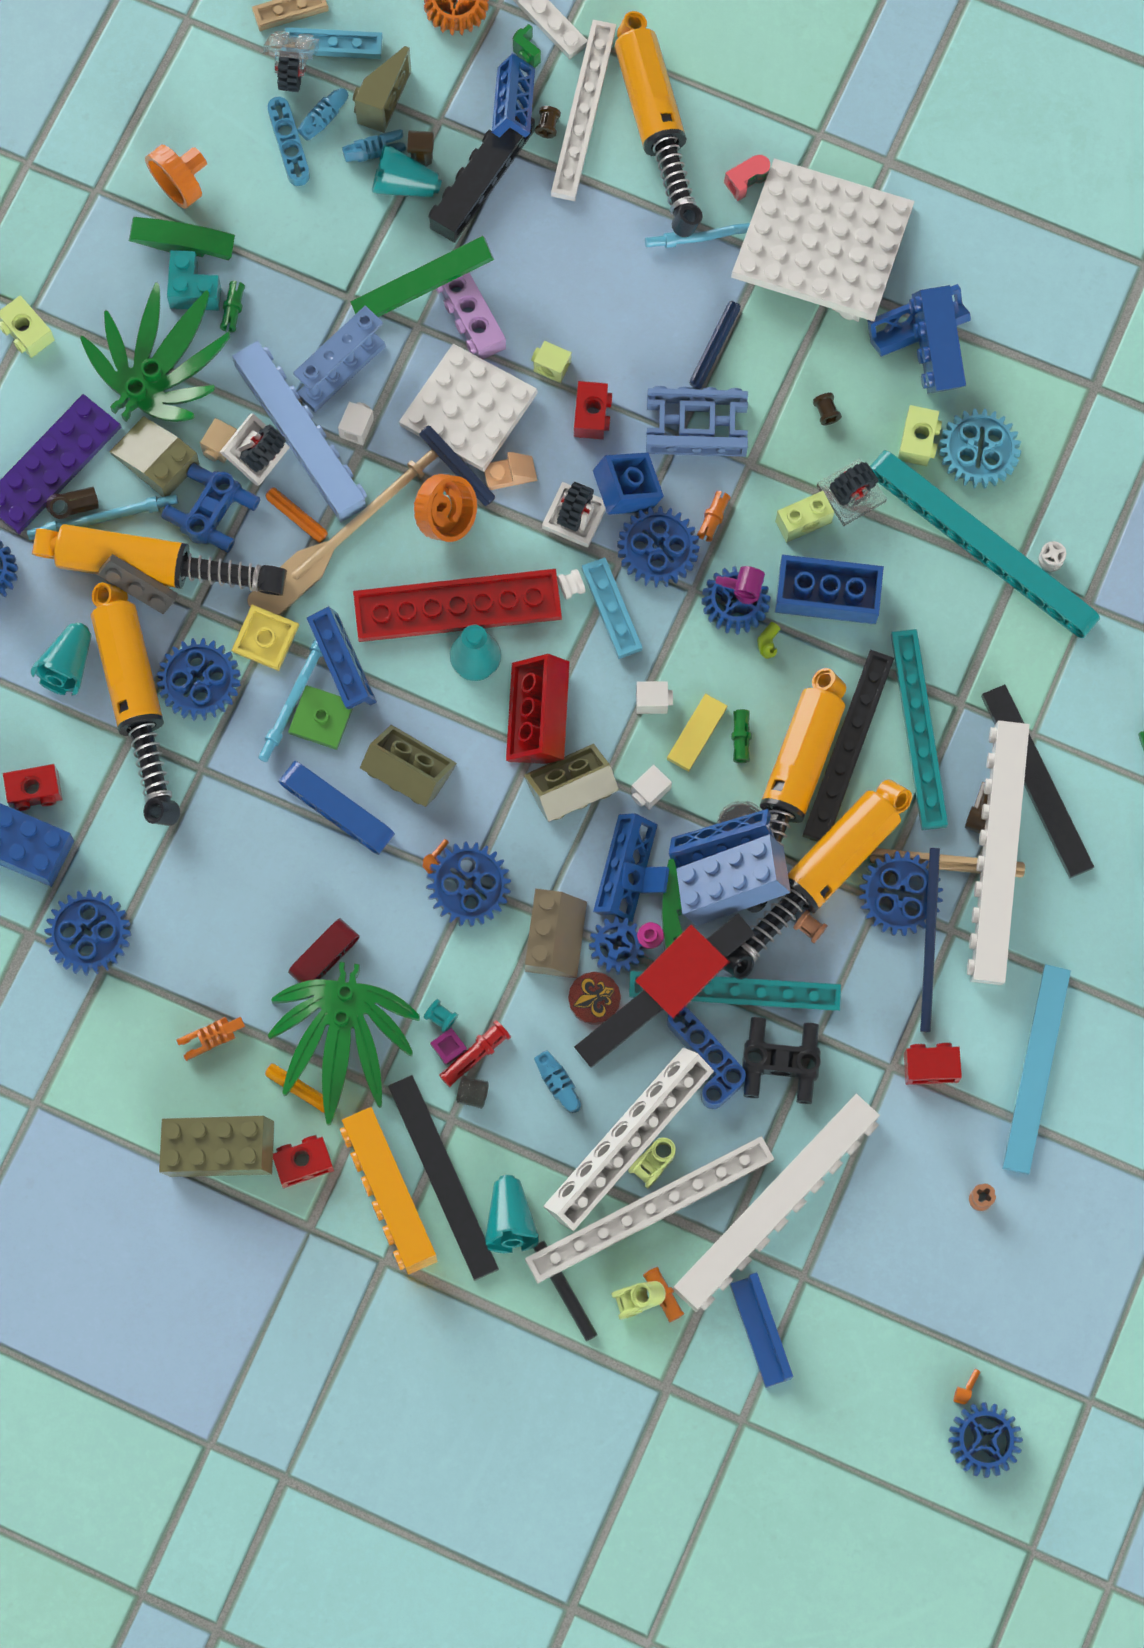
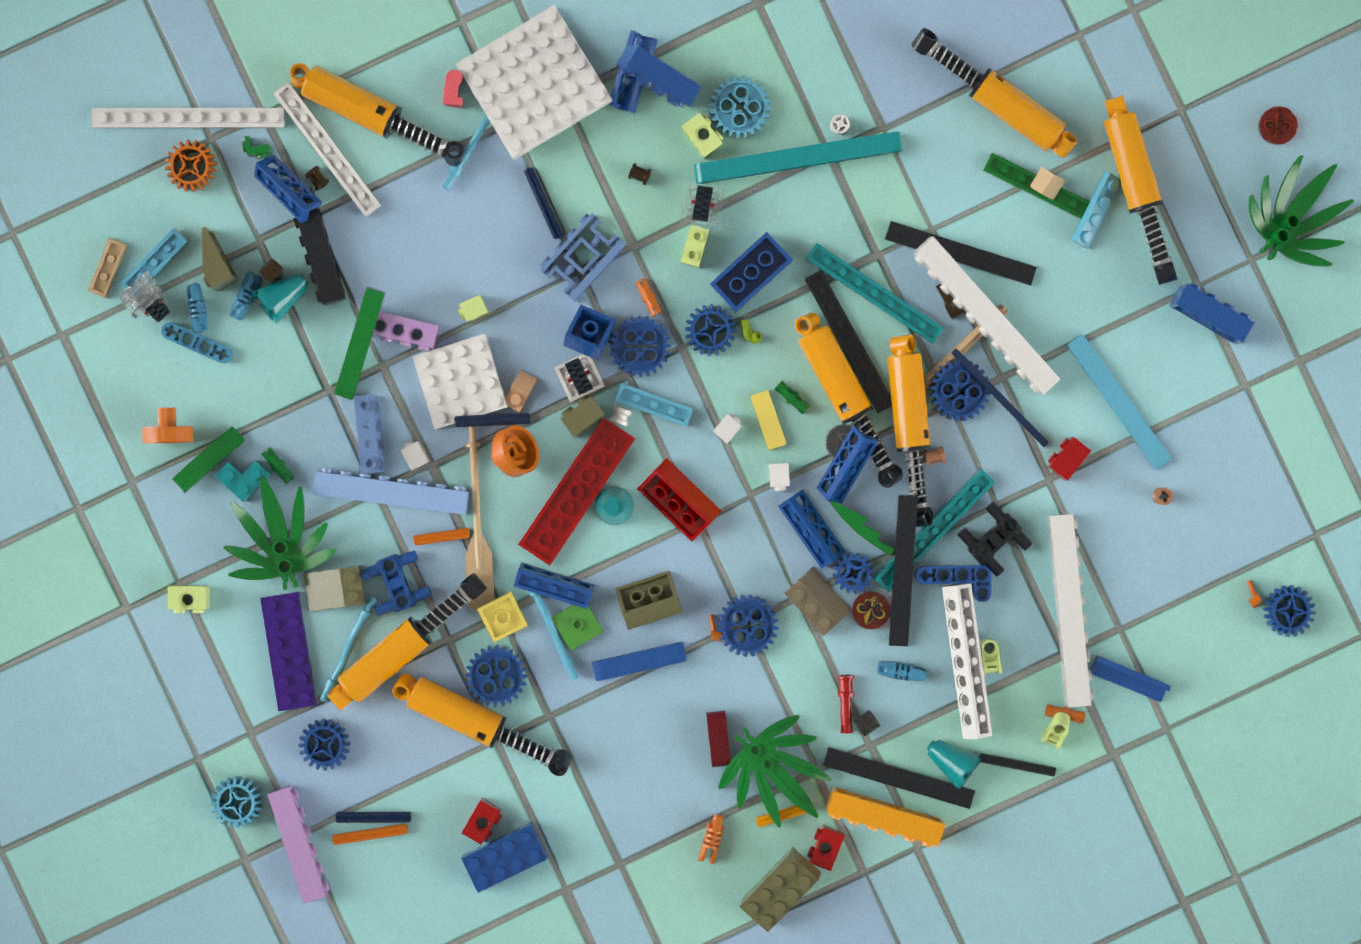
camera: 50 degrees left, 15 degrees up
teal cone [31,622,92,696] -> none
blue gear [44,890,131,976] -> none
dark brown piece [46,486,99,519] -> none
dark grey plate [98,554,178,614] -> none
tan brick [200,418,237,463] -> none
plate [220,413,290,486] -> none
teal bush [423,999,459,1033] -> none
magenta plate [430,1027,467,1065] -> none
olive slope [524,744,619,822] -> none
white plate [525,1136,775,1284] -> none
red brick [574,381,612,440] -> none
blue bracket [620,862,669,894] -> none
red tile [635,924,729,1019] -> none
dark pink plate [637,922,664,949] -> none
medium blue brick [676,834,791,926] -> none
magenta piece [715,566,765,604] -> none
none -> olive brick [560,395,606,437]

